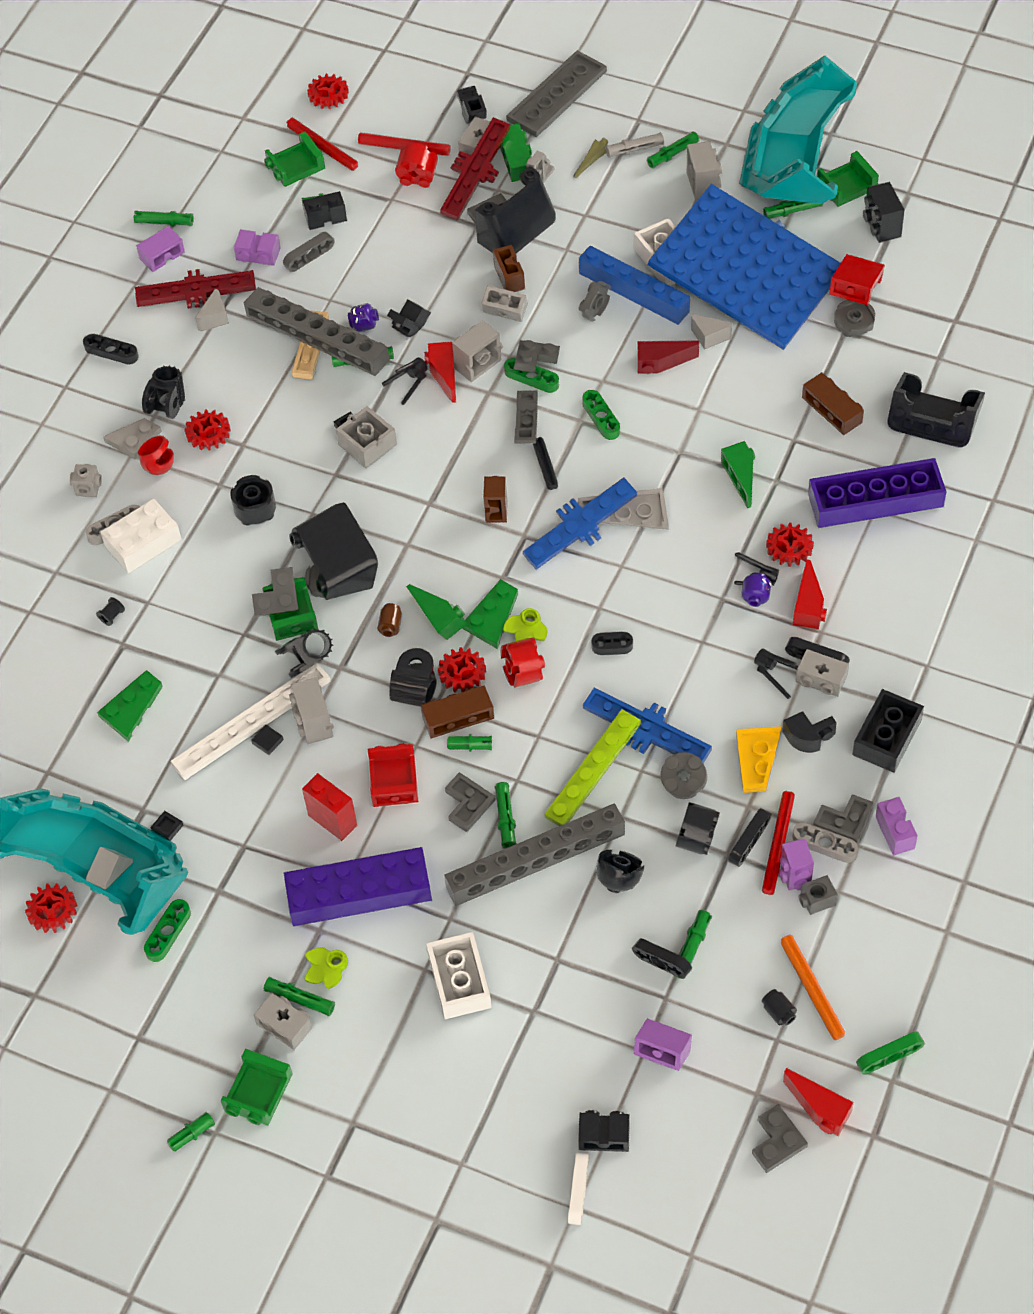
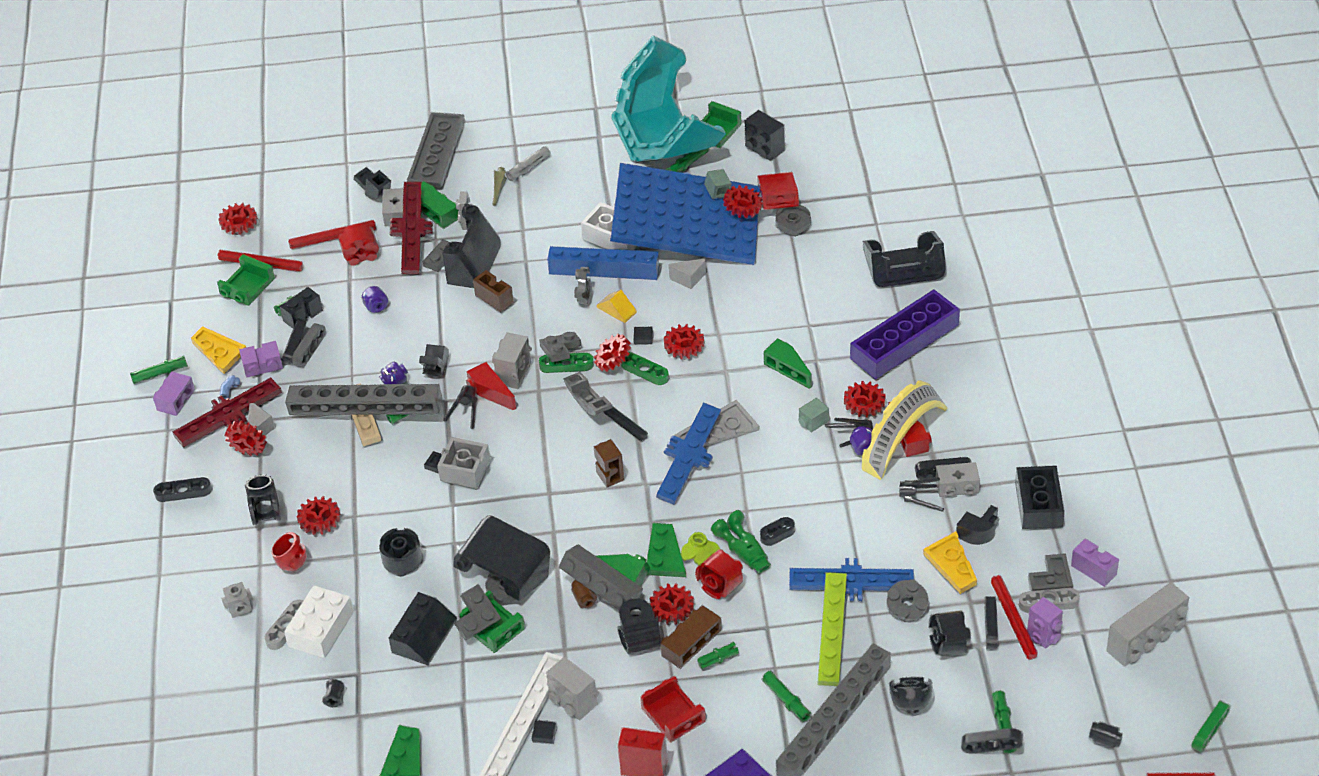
camera: 30 degrees left, 10 degrees down
light grey wing [103,418,162,459] -> none
black piece [275,628,334,678] -> none
dark grey plate [445,772,495,832] -> none
light grey brick [481,285,528,322] -> none
dark red slope [637,340,699,374] -> none
green pin [647,131,699,169] -> none
light grey brick [686,141,722,200] -> none
orange axle [781,935,845,1040] -> none
dark grey brick [798,875,838,915] -> none
reddish brown brick [802,372,864,435] -> none
none -> yellow wing [191,326,246,374]
none -> medium blue arm [220,375,240,399]
none -> red gear [224,421,267,456]
none -> black beam [281,318,307,364]
none -> dark purple head [361,286,388,313]
none -> black slope [388,592,457,666]
none -> dark grey brick [558,544,643,609]
none -> red gear [593,333,631,372]
none -> yellow slope [596,290,637,323]
none -> black tile [633,326,653,345]
none -> red gear [664,324,704,359]
none -> sand green brick [704,169,732,199]
none -> green piece [711,510,771,573]
none -> red gear [723,185,763,218]
none -> sand green brick [798,397,829,433]
none -> windscreen [862,380,948,480]
none -> light grey brick [1106,582,1189,667]

